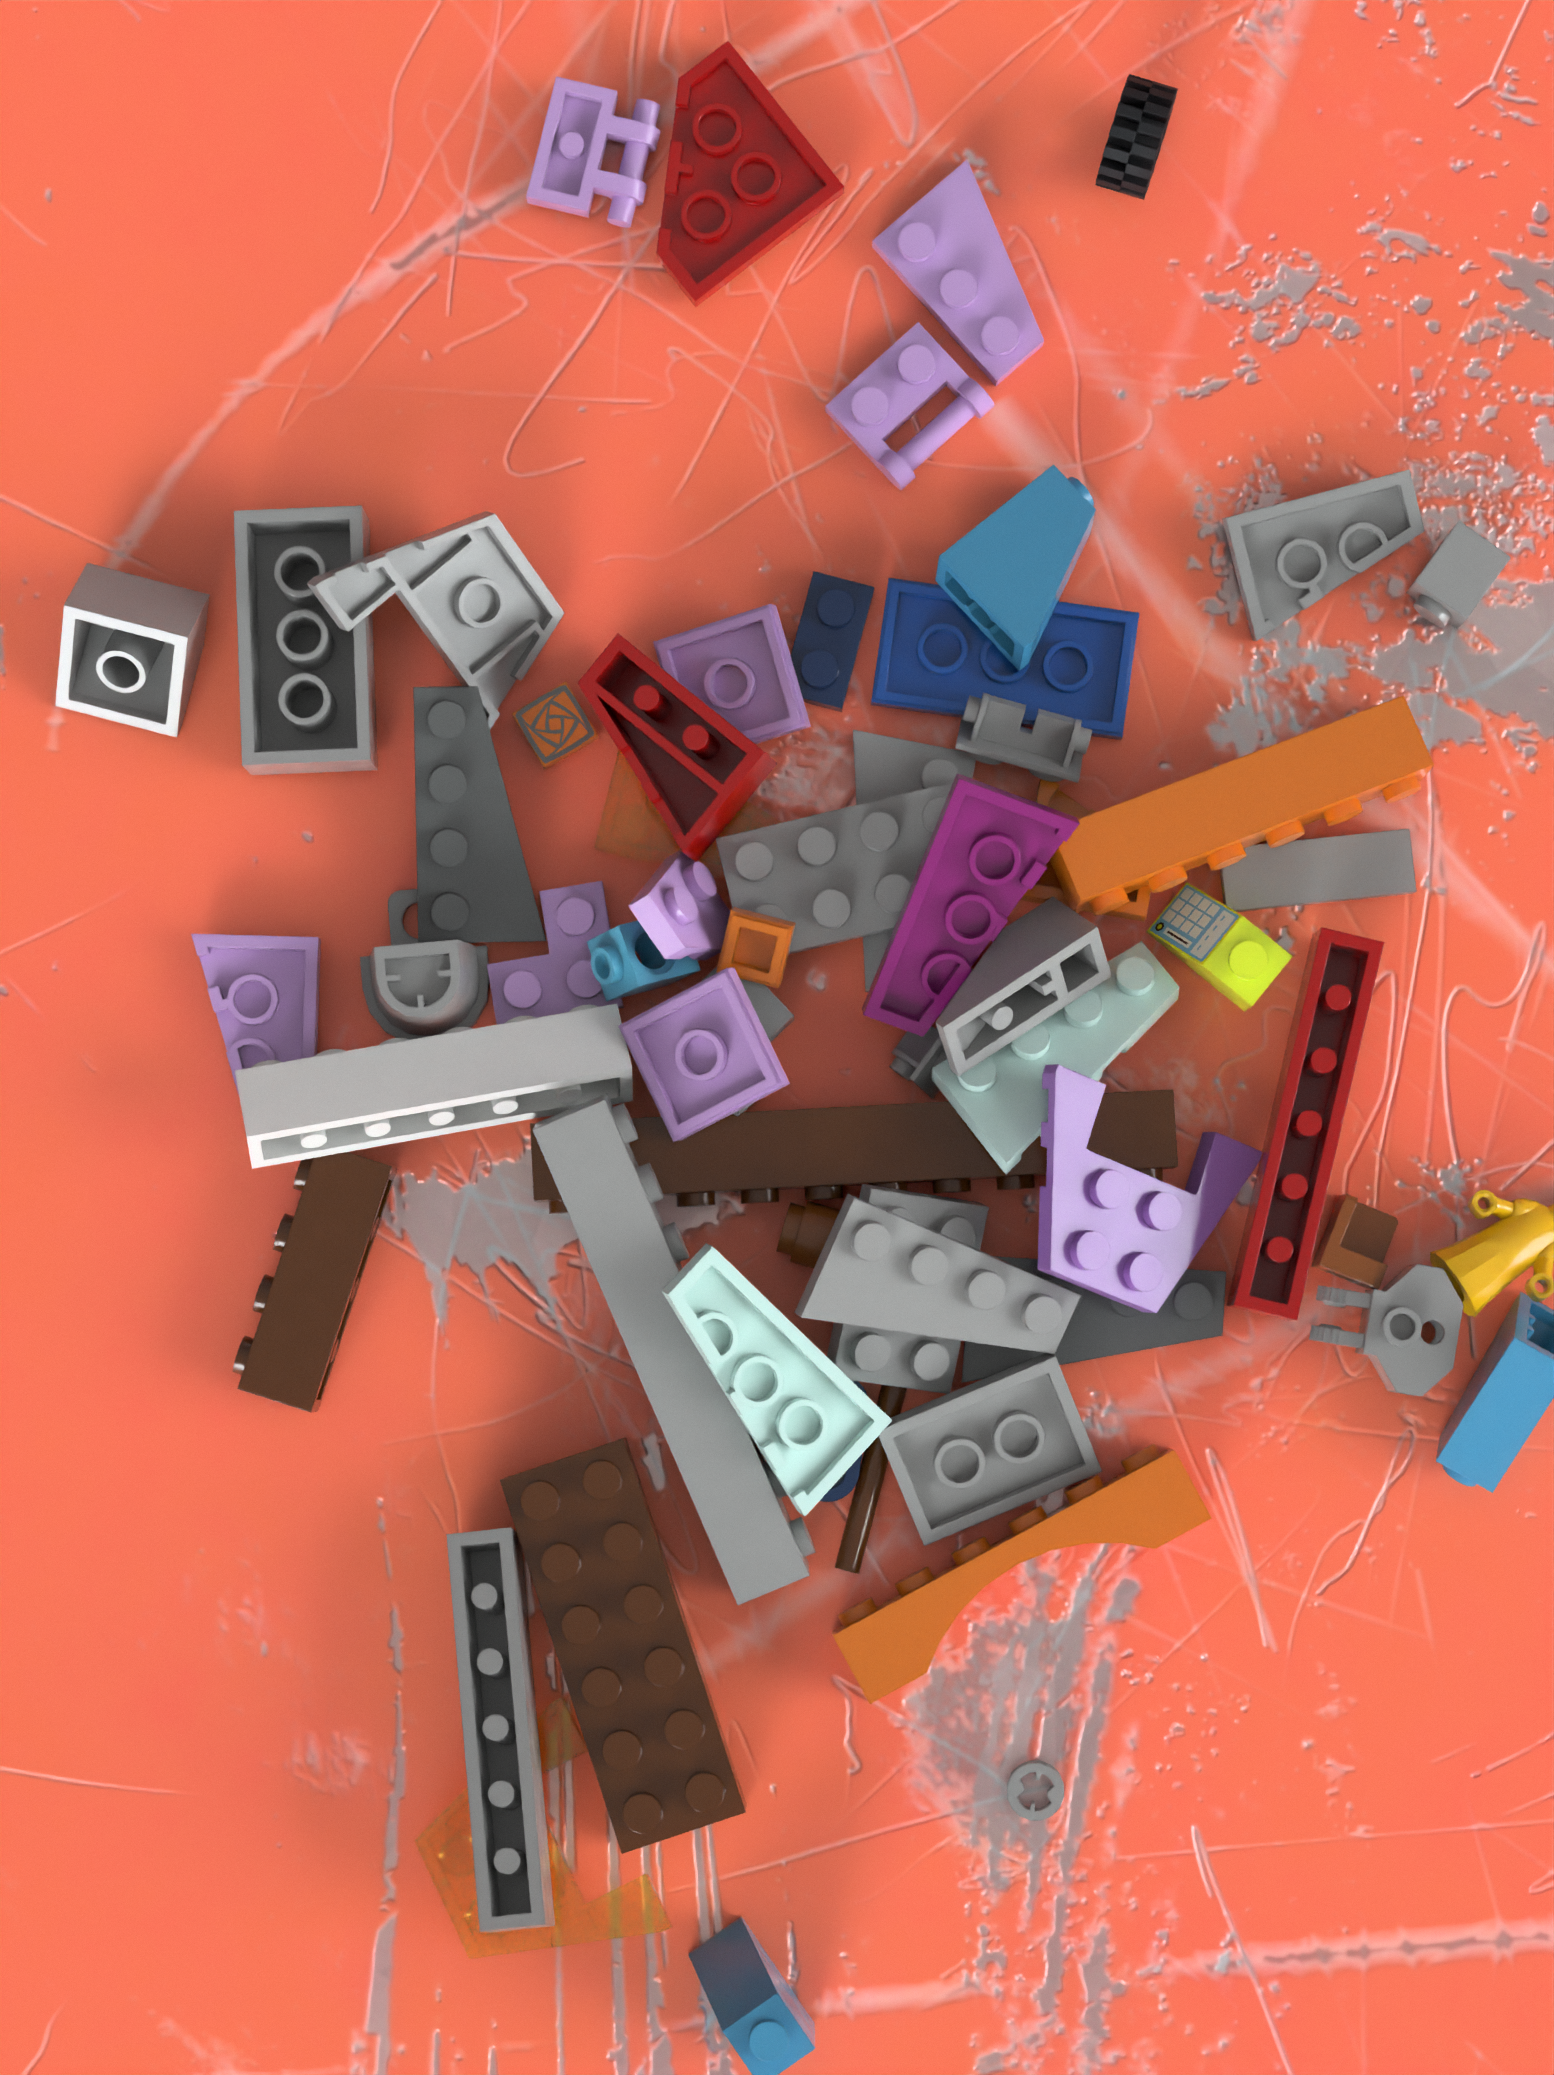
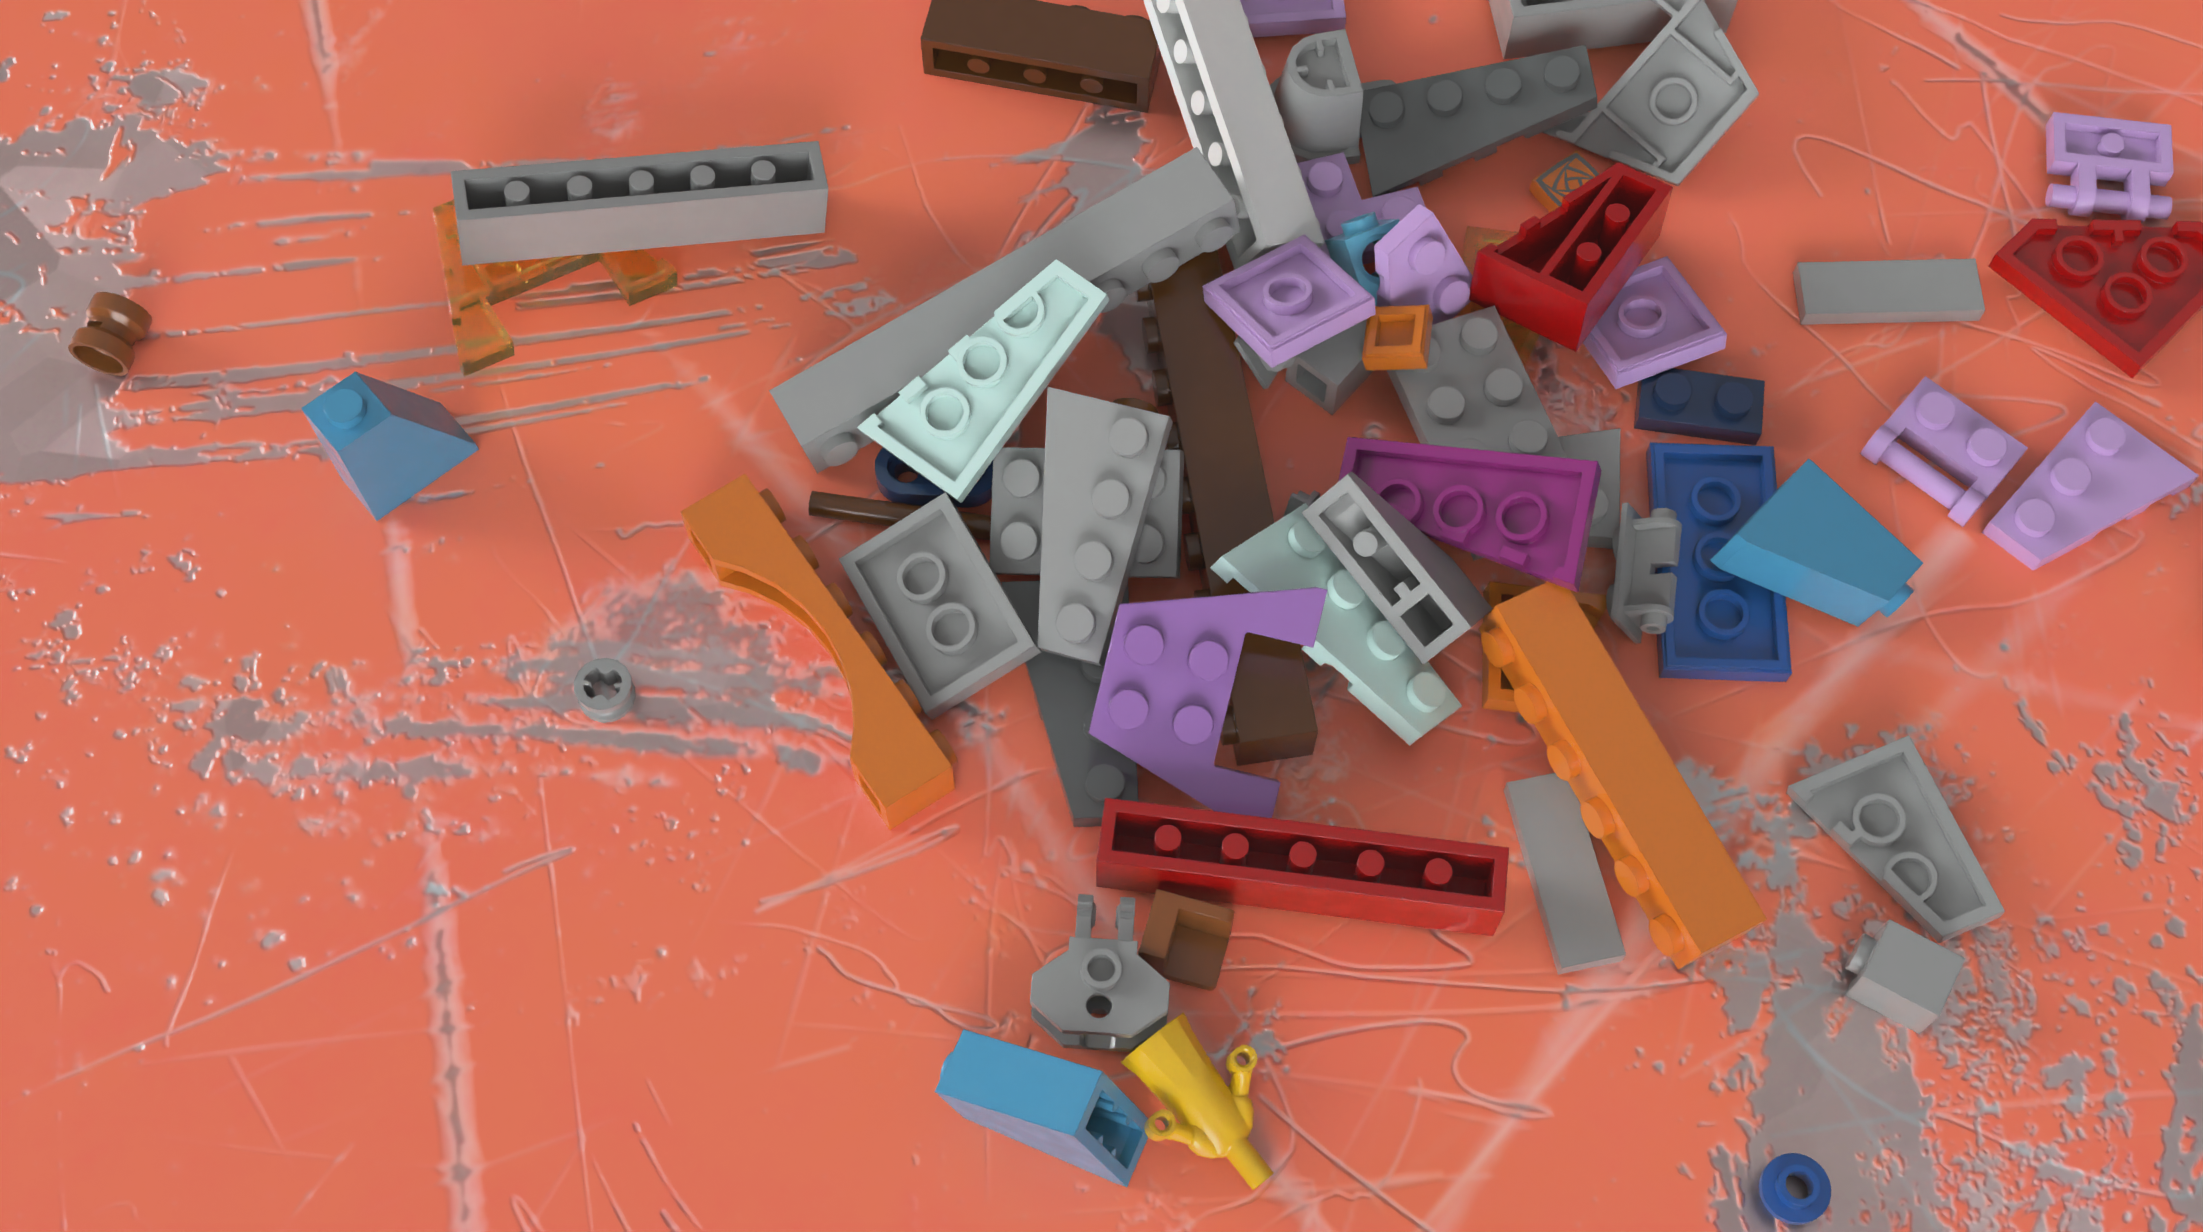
camera: 80 degrees right, 20 degrees down
reddish brown brick [500,1437,747,1854] -> none
neon yellow slope [1146,882,1293,1012] -> none
none -> light grey tile [1792,258,1985,325]

